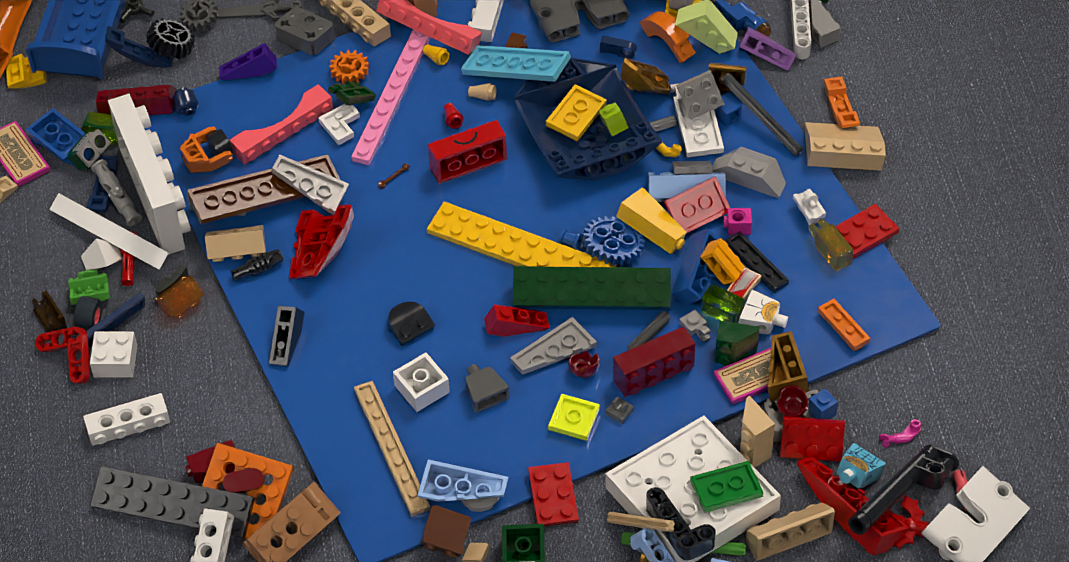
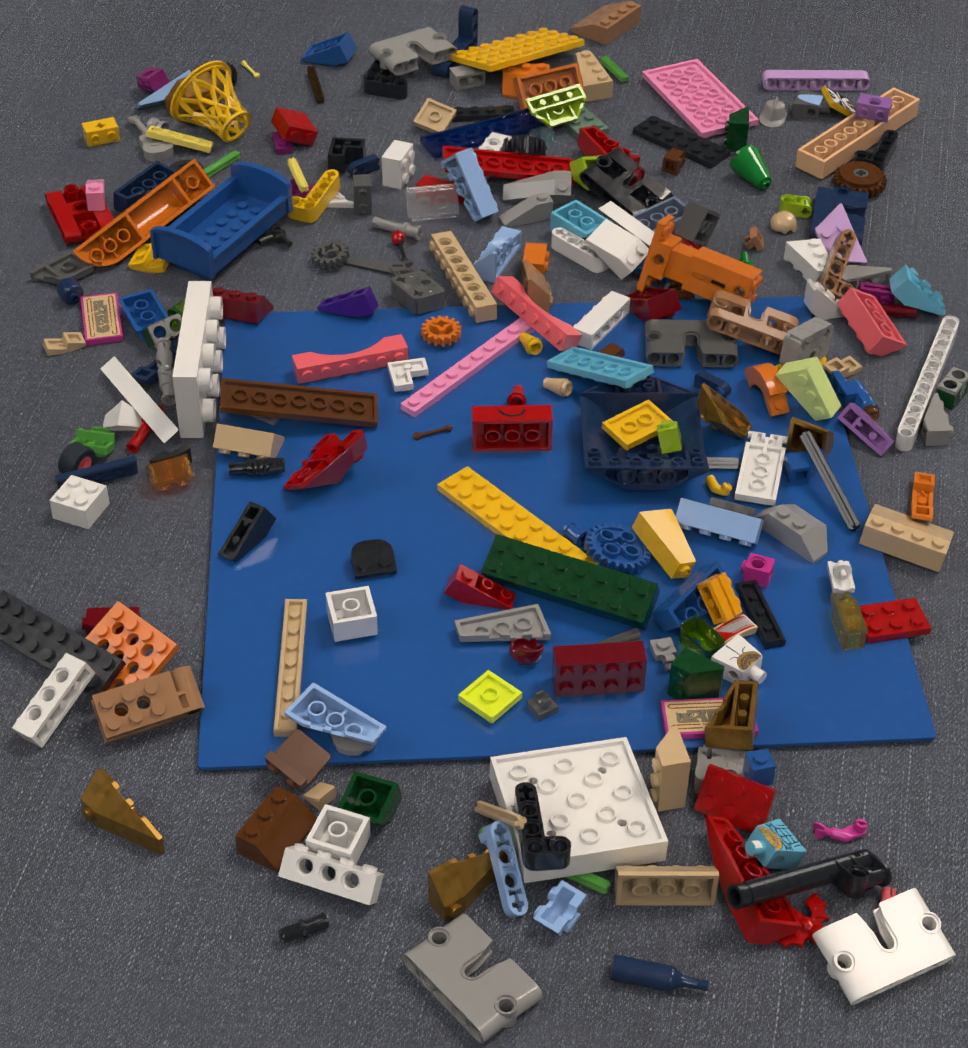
camera: 20 degrees right, 10 degrees down
dark brown hinge [32,290,67,332] -> none
red beam [35,327,90,384] -> none
white brick [83,393,170,446] -> none
dark blue slope [105,26,173,68] -> none
black gear [146,18,195,60] -> none
dark blue head [172,87,199,116] -> none
orange piece [180,126,233,173] -> none
dark red tile [223,468,265,493] -> none
light grey wing [272,155,349,215] -> none
dark green plate [328,82,376,105] -> none
dark grey torso [465,364,509,413] -> none
red plate [528,462,579,527] -> none
plate [664,176,730,233] -> none
light grey plate [676,70,725,119] -> none
green tile [690,461,764,513] -> none
dark red hair [777,385,808,417] -> none
orange plate [818,299,870,351] -> none

